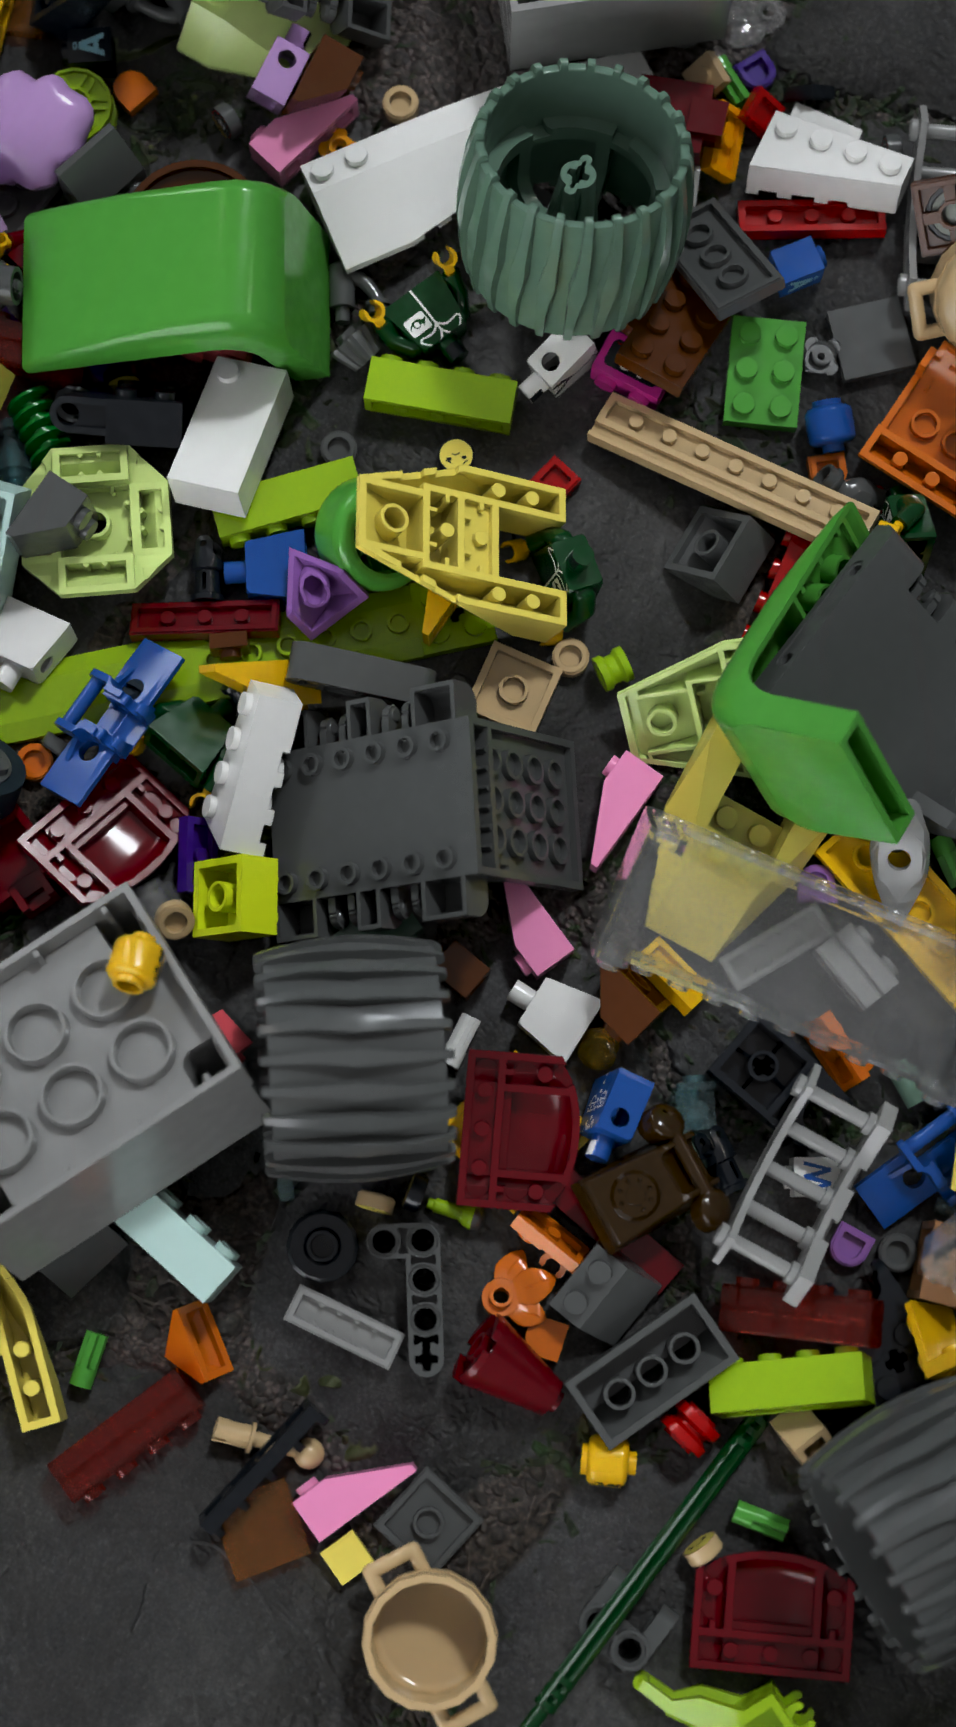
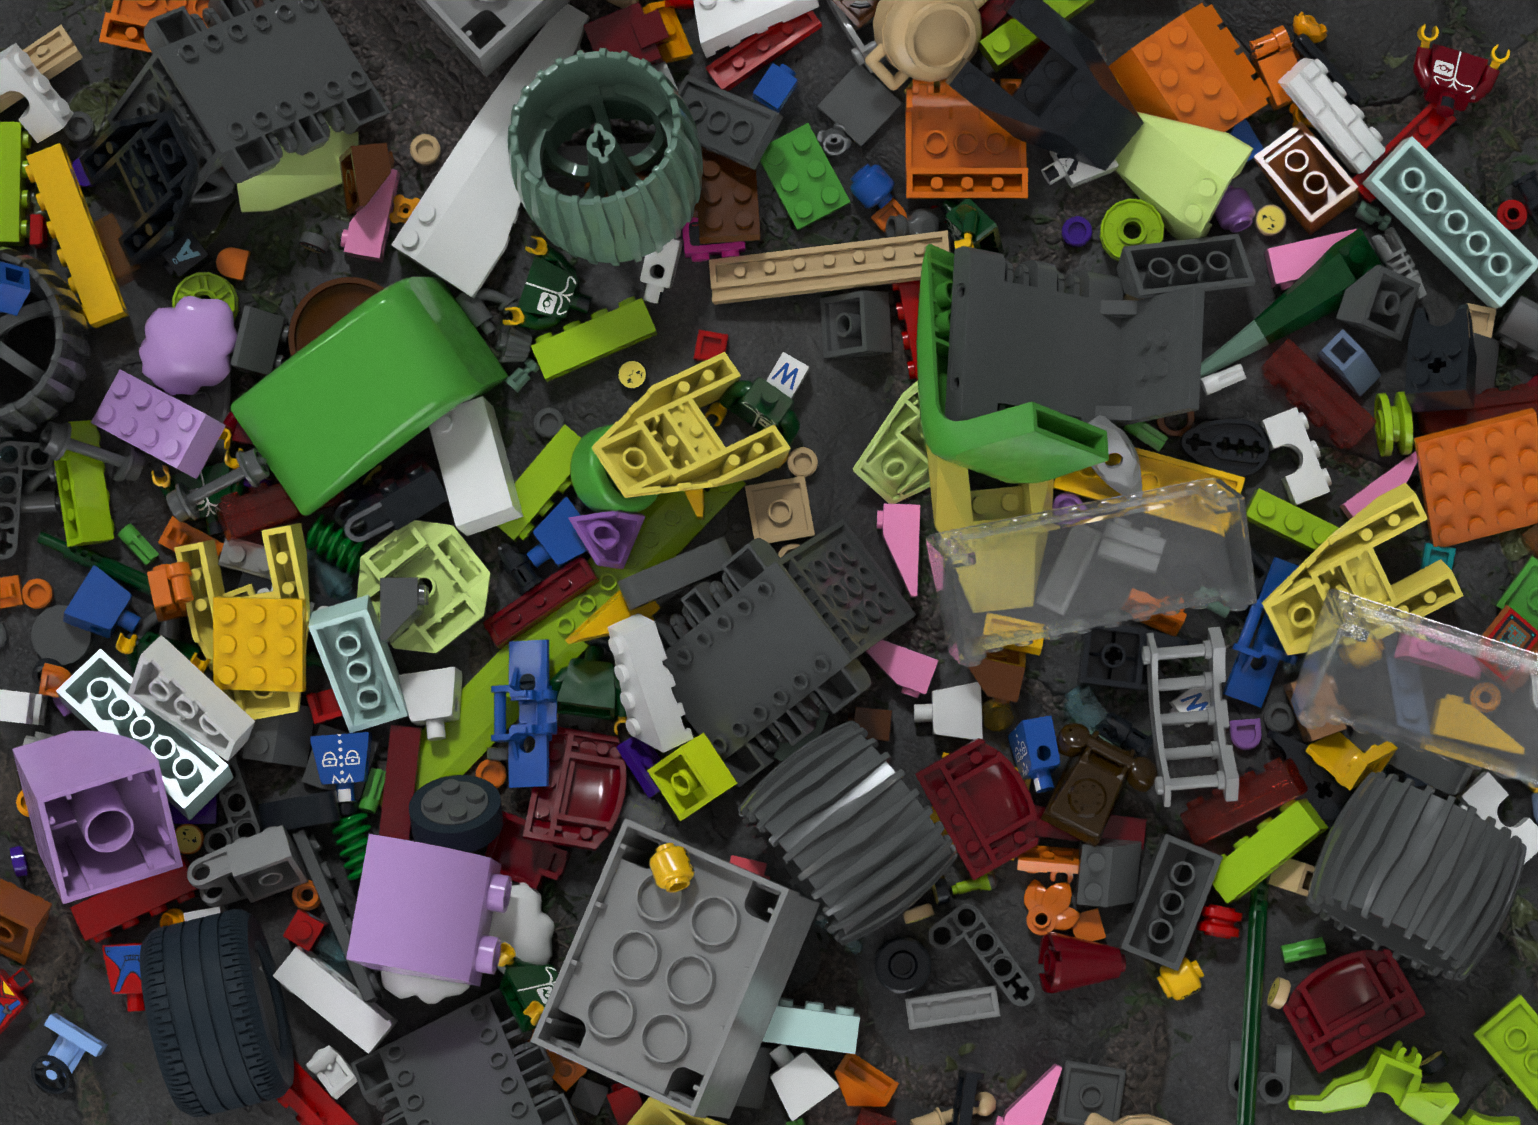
camera: 30 degrees left, 5 degrees up
tan tile [155,899,195,940] -> none
reddish brown plate [208,630,251,662] -> none
lavender torso [246,23,312,115] -> none
white piece [445,1012,481,1070] -> none
lime wheel [591,646,635,692] -> none
none -> sand green piece [505,358,540,393]
none -> white brick [766,352,809,399]
none -> white torso [769,1044,840,1121]

